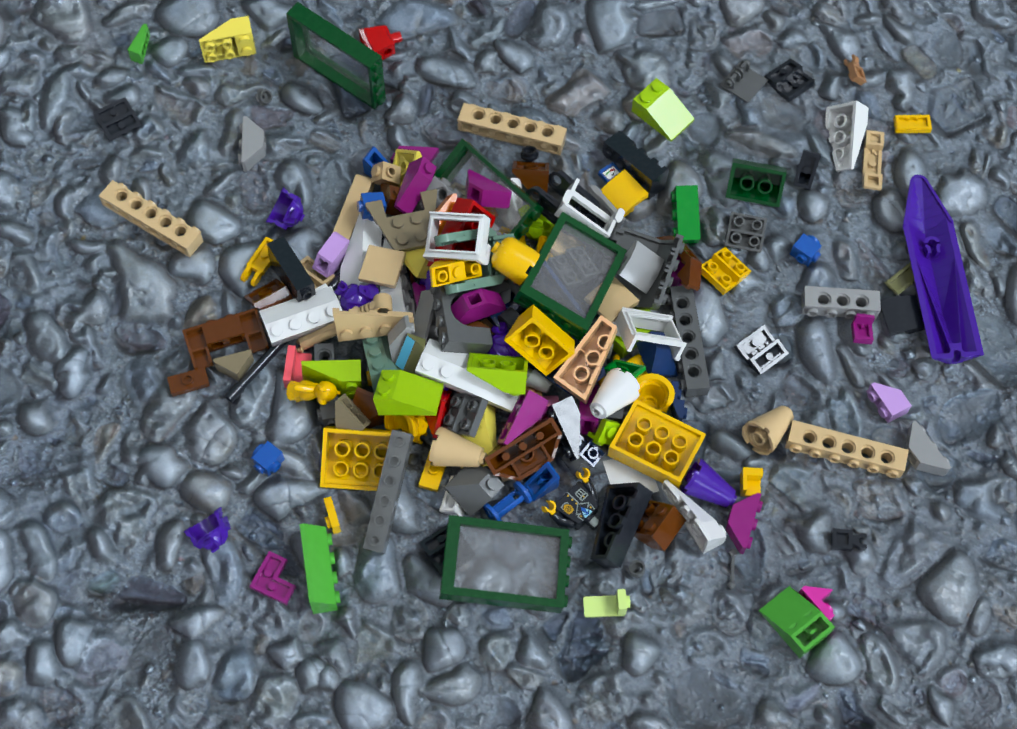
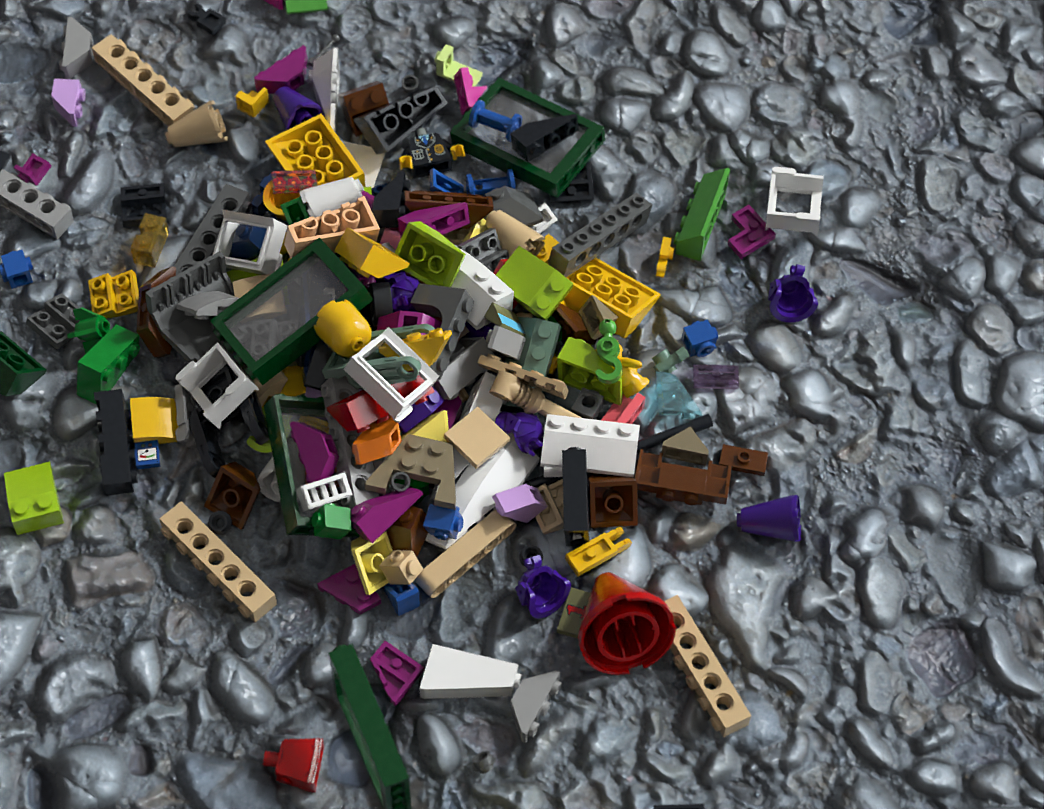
camera: 150 degrees left, 5 degrees down
none -> green brick [67,307,110,353]
none -> clear yellow brick [130,213,169,268]
none -> clear pink tile [271,170,317,194]
none -> white slope [296,472,352,512]
none -> green brick [312,503,352,540]
none -> magenta wing [370,641,424,706]
none -> dark grey hinge [390,472,410,491]
none -> white slope [420,644,522,699]
none -> dark pink slope [453,67,487,115]
none -> blue hose [469,100,522,142]
none -> black slope [510,114,579,162]
none -> black plate [519,545,543,567]
none -> olive tile [557,587,591,639]
none -> red cone [578,572,676,675]
none -> bright green piece [595,319,623,384]
none -> sand green plate [652,346,690,376]
none -> clear light blue slope [655,372,702,419]
none -> clear purple tile [693,364,739,389]
none -> dark purple cone [737,495,801,542]
none -> white piece [765,167,824,237]

